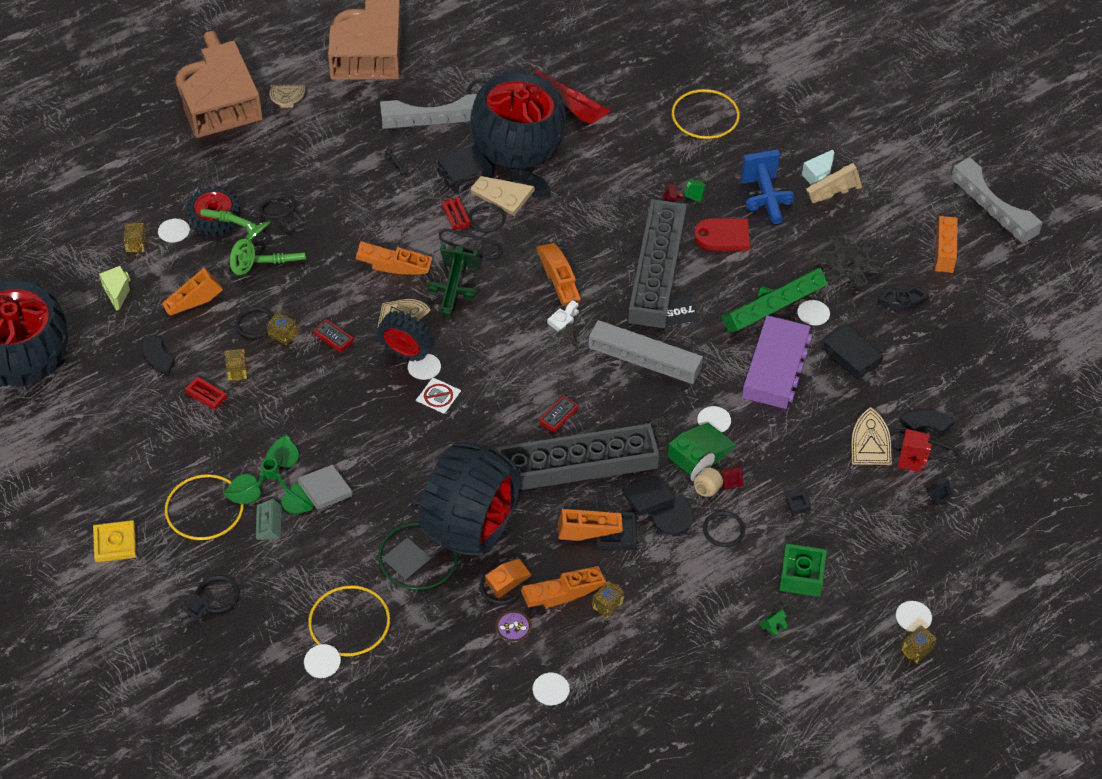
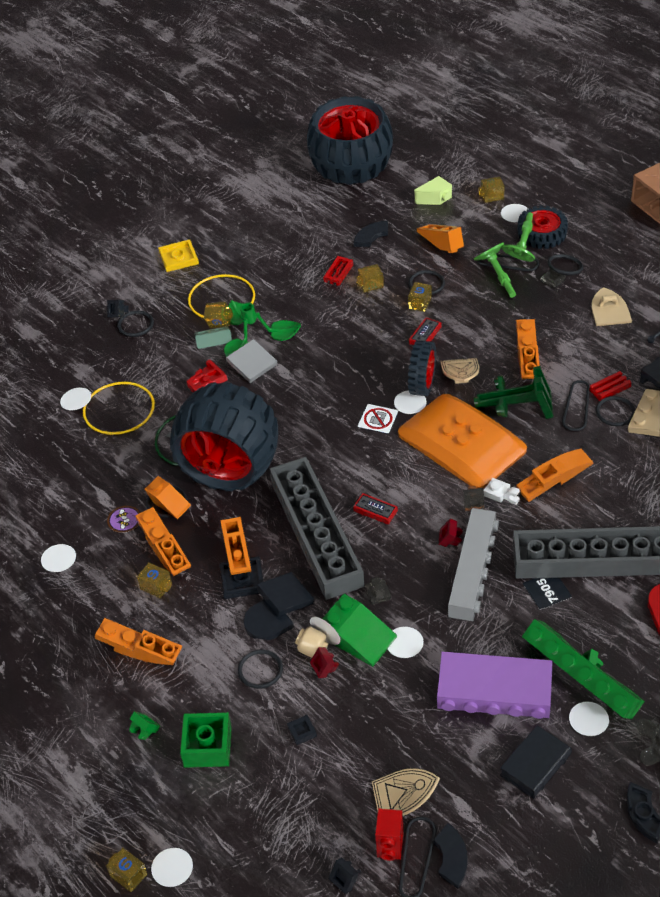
camera: 85 degrees right, 5 degrees down
none -> orange slope [95,618,182,665]
none -> red wing [187,360,228,393]
none -> clear yellow brick [204,302,233,328]
none -> orange wedge [398,394,527,489]
none -> dark red tile [439,518,463,547]
none -> tan shield [592,287,632,326]

